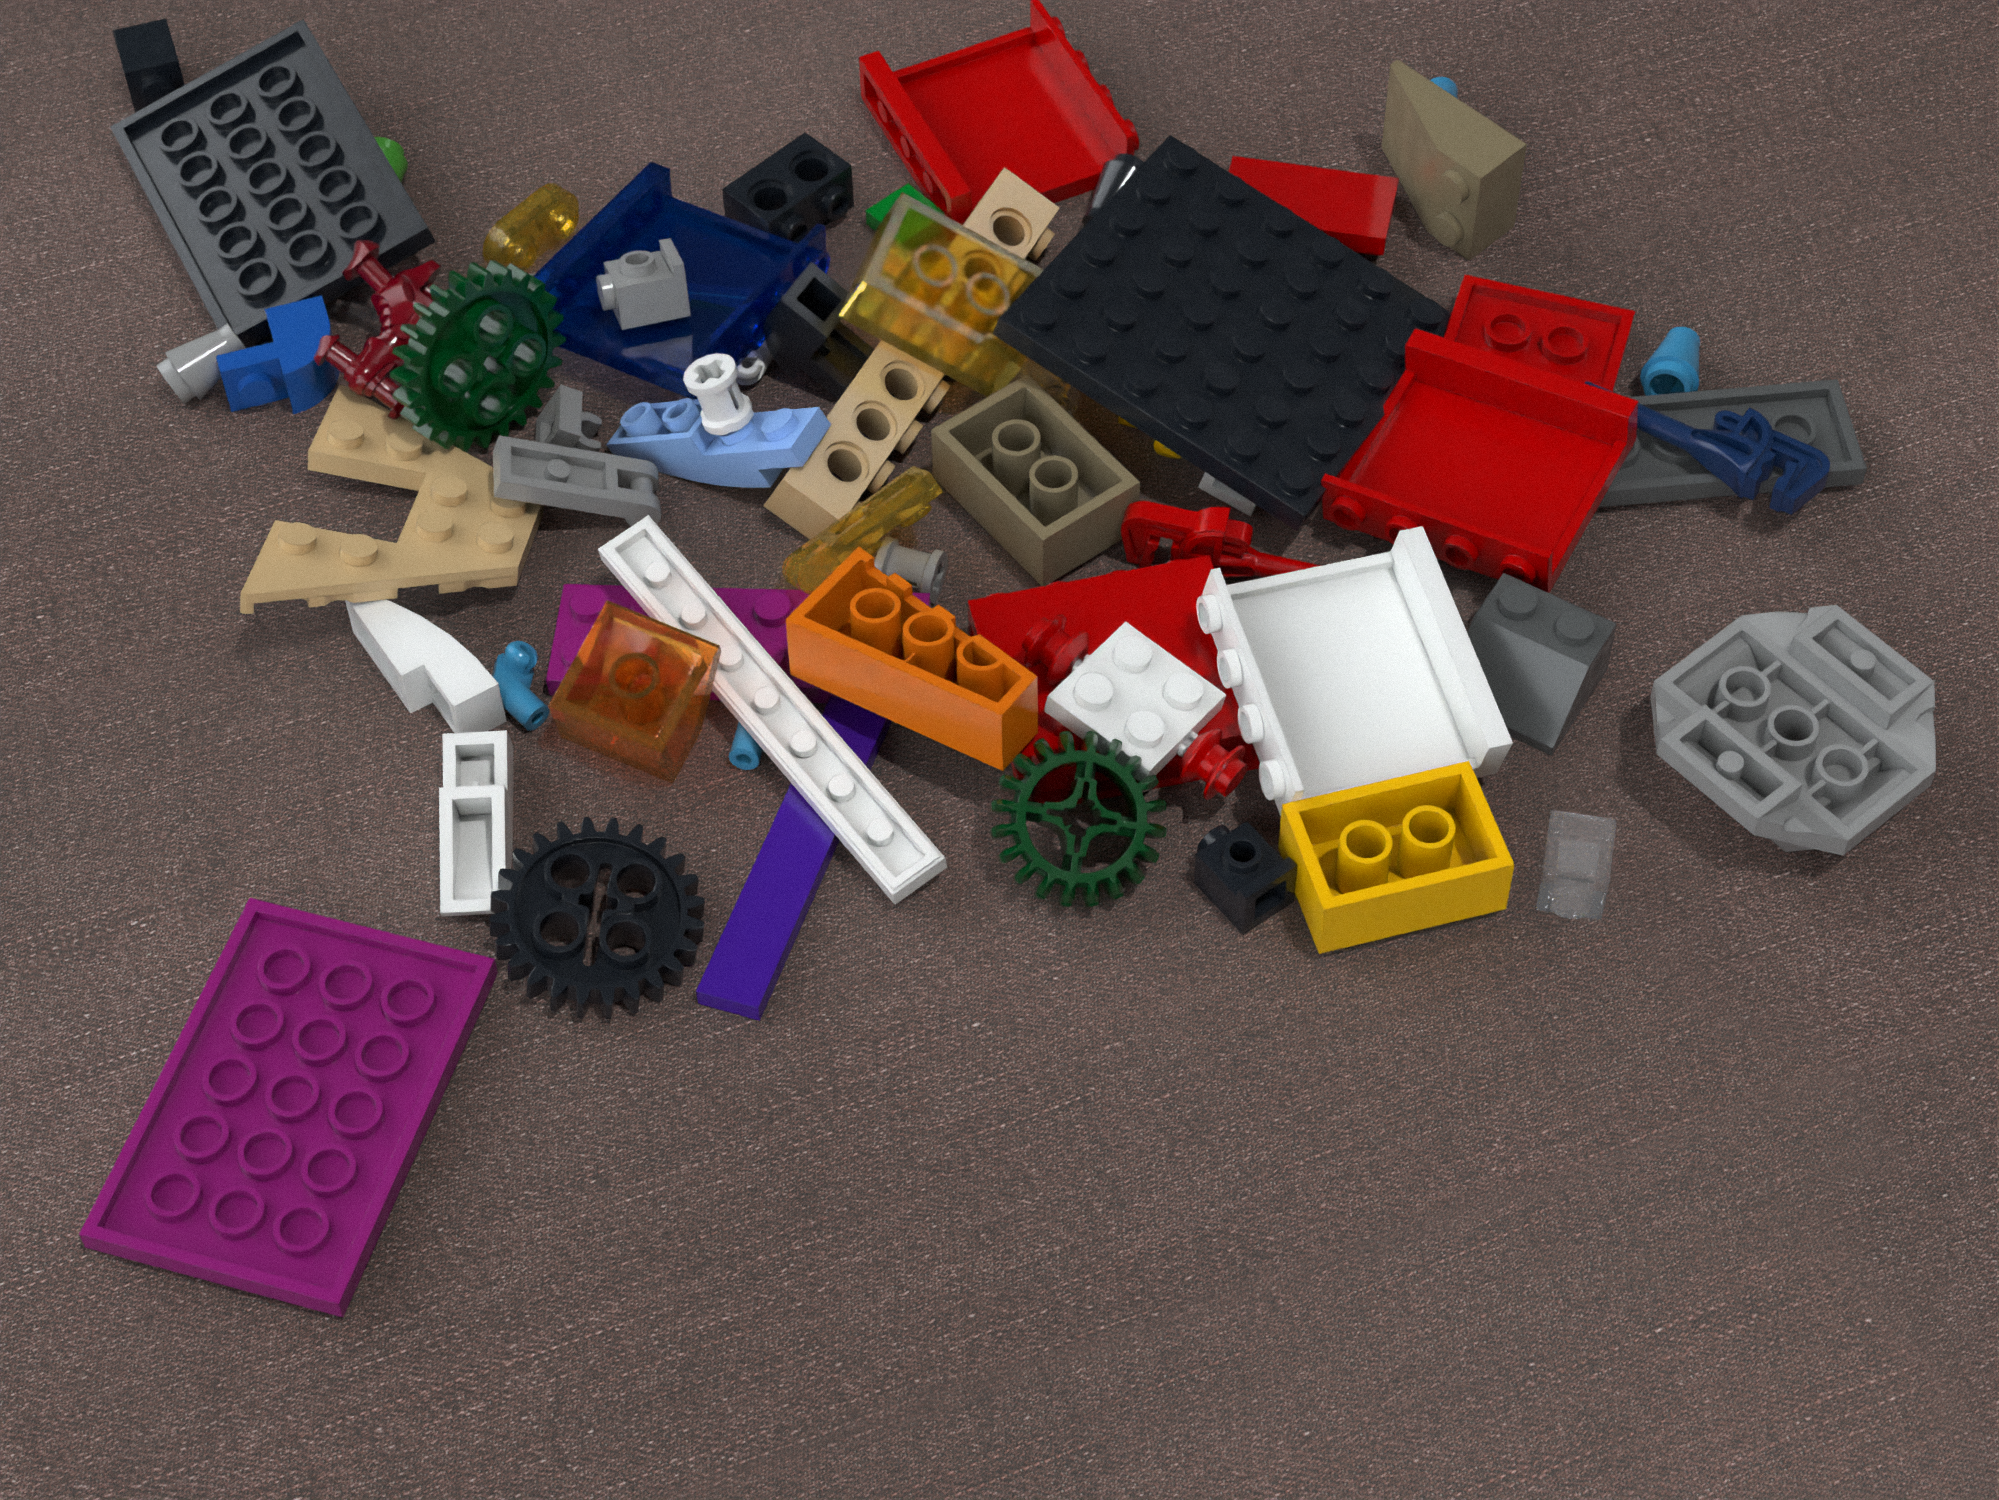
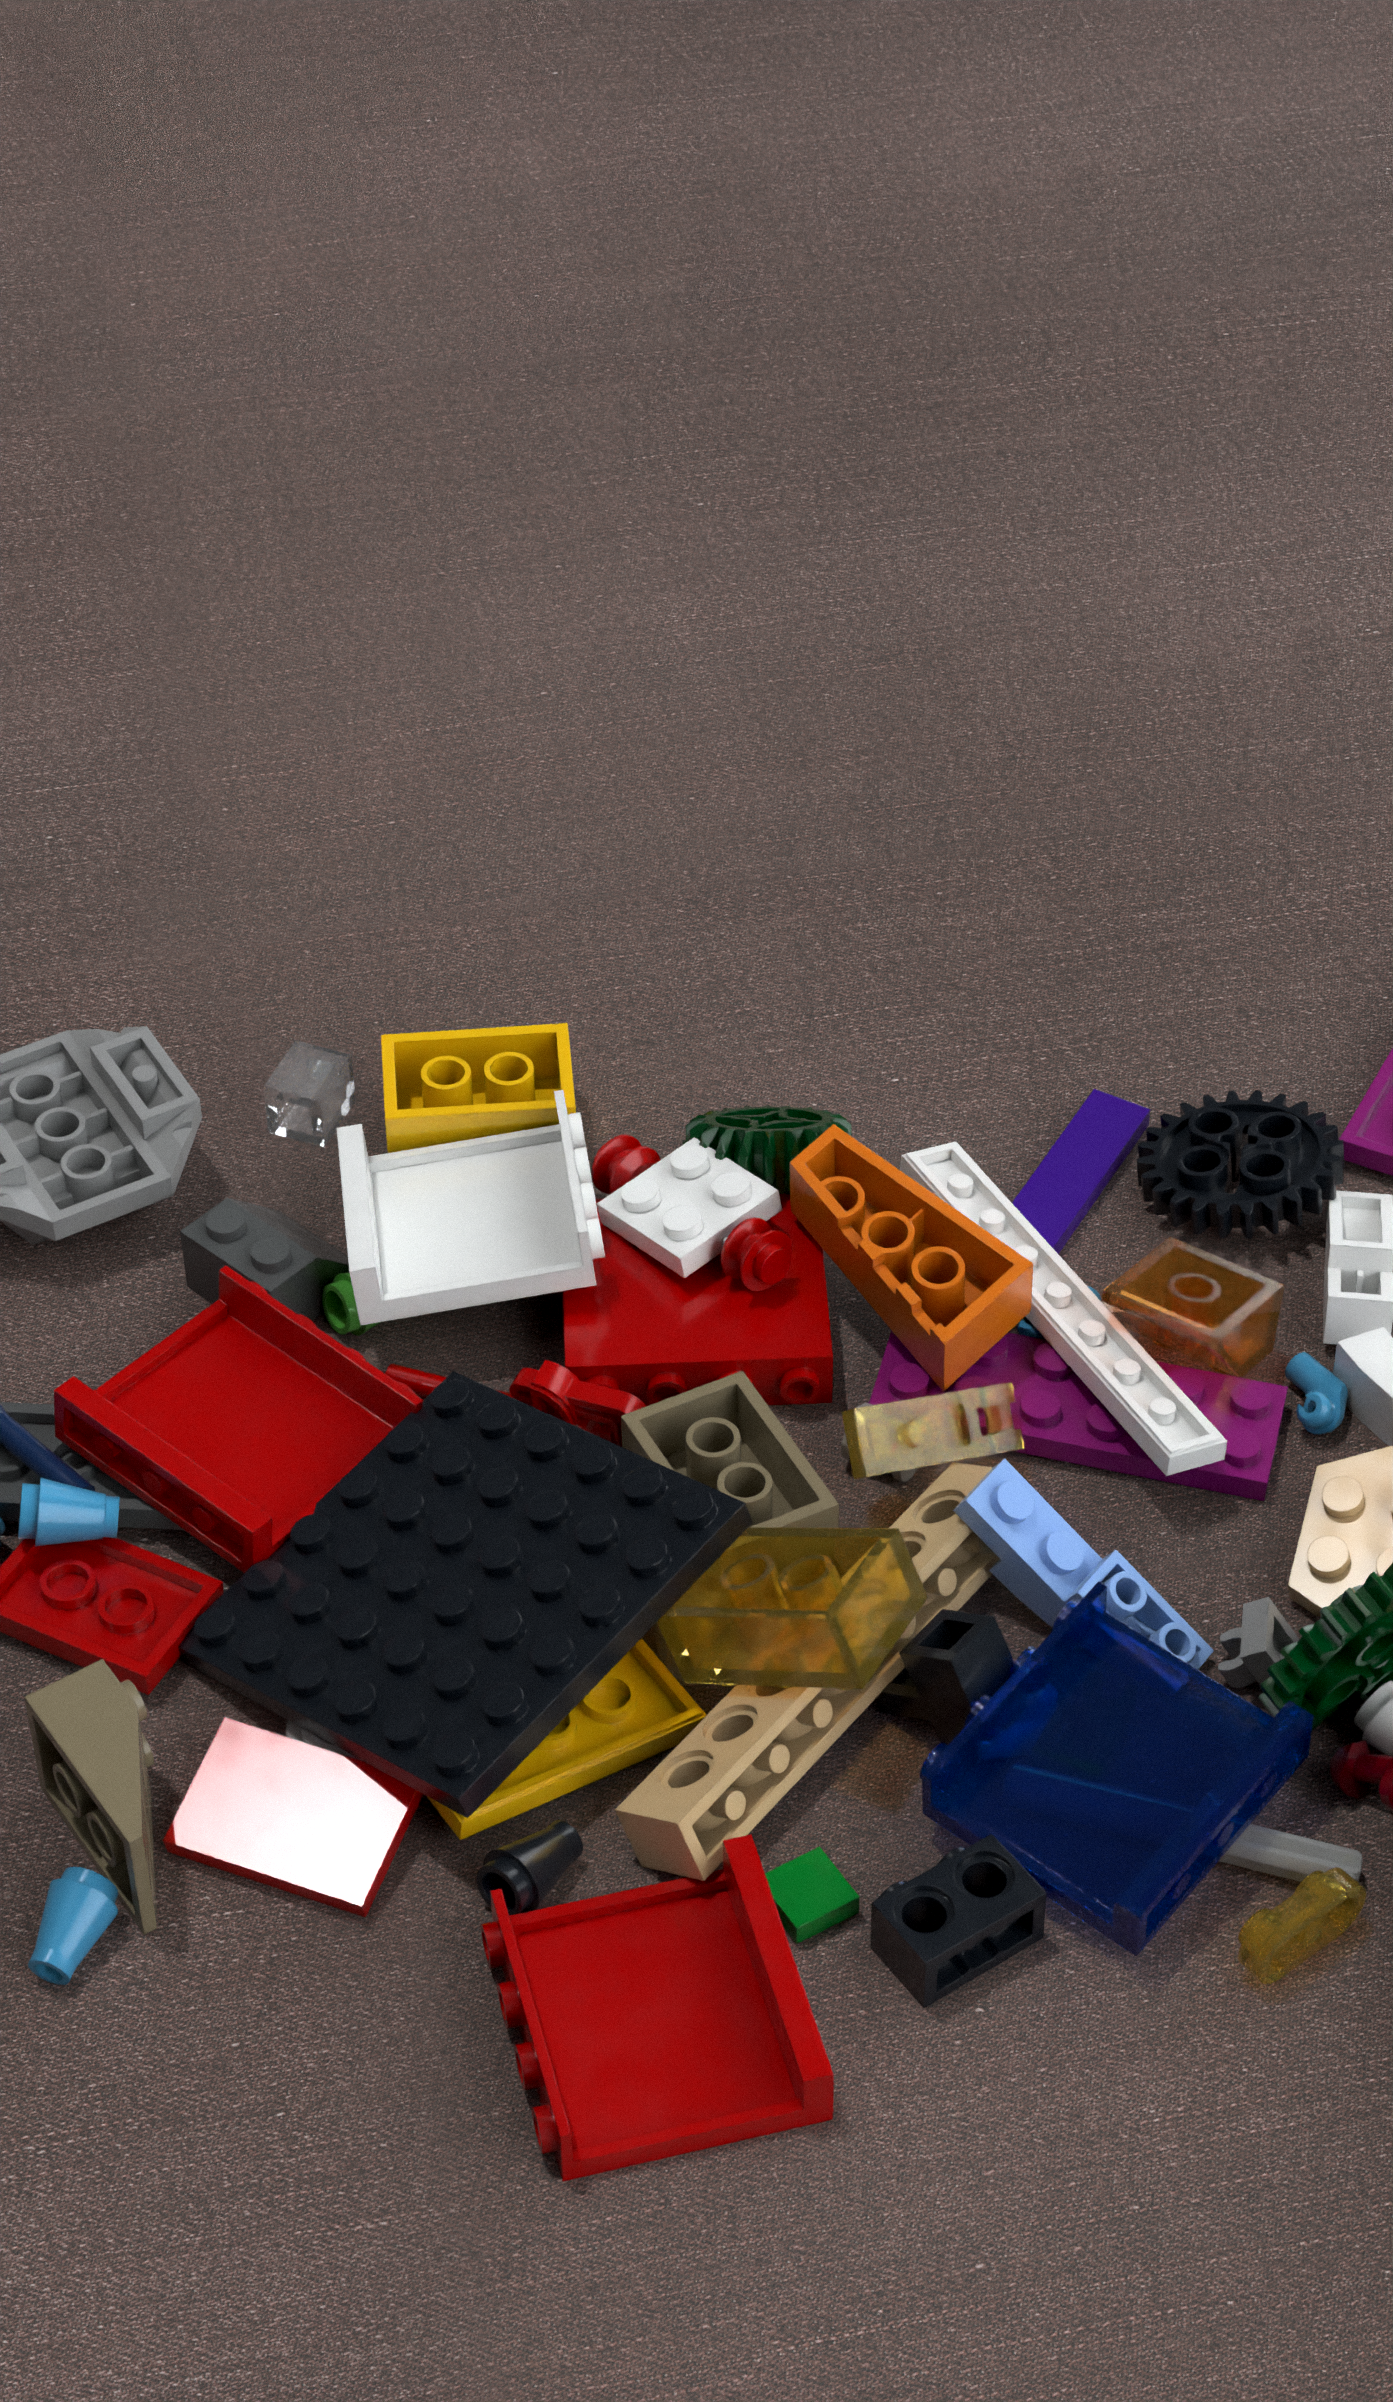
camera: 170 degrees left, 10 degrees down
light grey plate [493,435,661,526] -> none
light grey brick [596,238,691,330] -> none
white bush [683,353,754,435] -> none
black brick [1194,821,1297,935] -> none
none -> dark azure cone [18,1477,120,1547]

